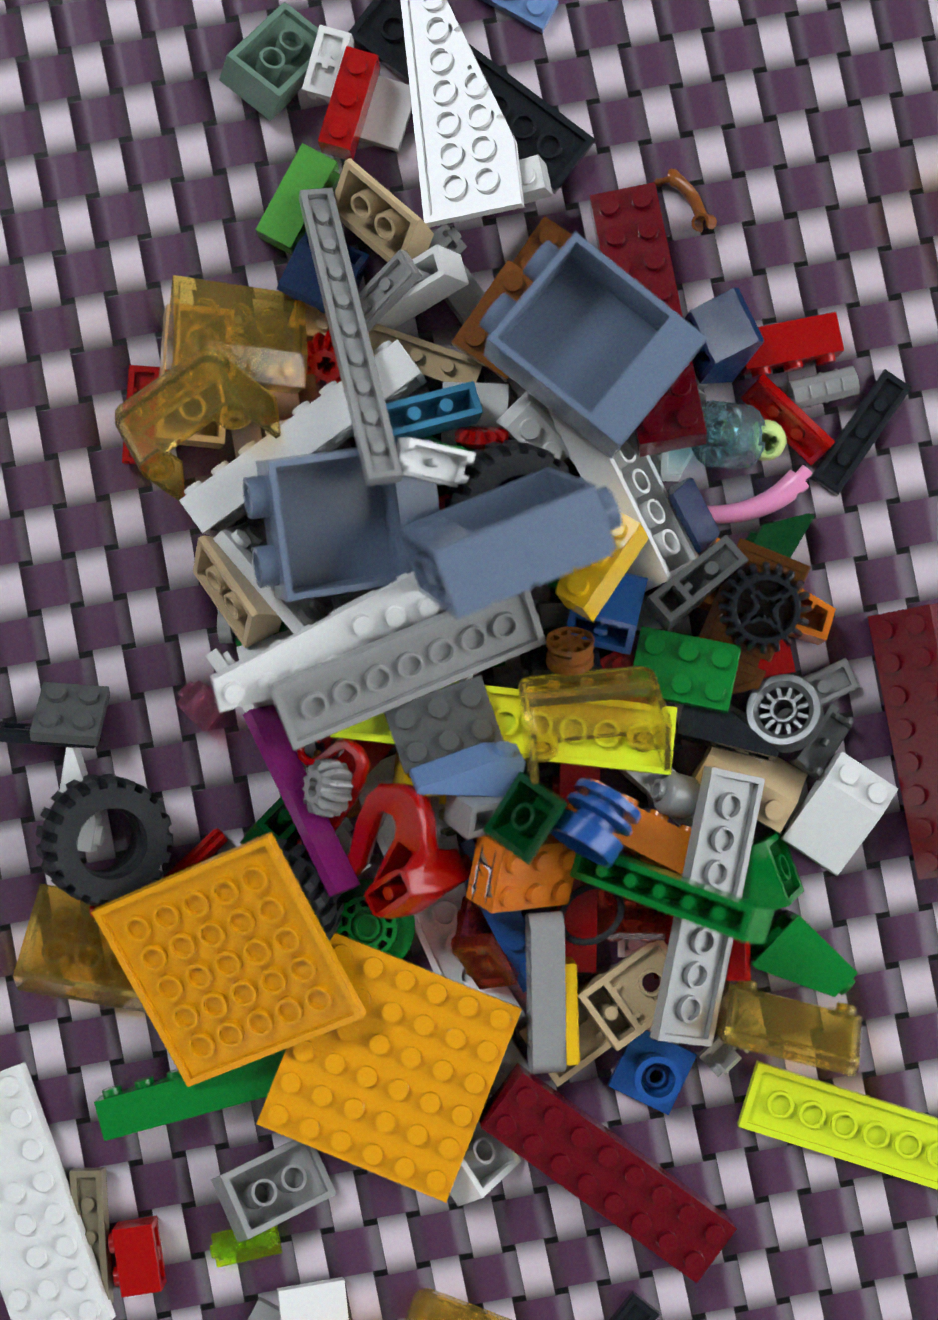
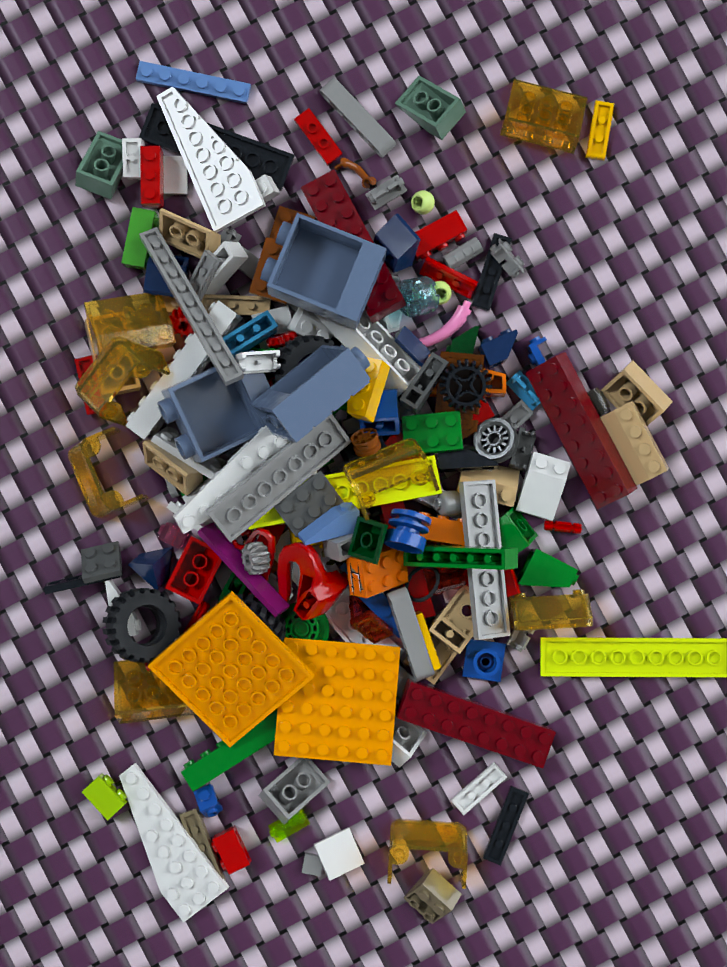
camera: 10 degrees left, 0 degrees up
none -> clear yellow windscreen [68,426,148,518]
none -> dark blue slope [129,547,173,590]
none -> red slope [165,535,222,605]
none -> blue bracket [194,784,223,818]
none -> red plate [294,108,343,166]
none -> light grey beam [319,77,397,158]
none -> light grey hinge [365,175,407,210]
none -> sand green slope [395,76,466,140]
none -> yellowish green piece [411,190,435,215]
none -> white tile [451,762,507,815]
none -> dark blue slope [478,328,518,370]
none -> light grey hinge [490,238,525,278]
none -> dark azure hinge [506,370,541,410]
none -> blue bracket [527,336,547,367]
none -> red axle [544,520,582,534]

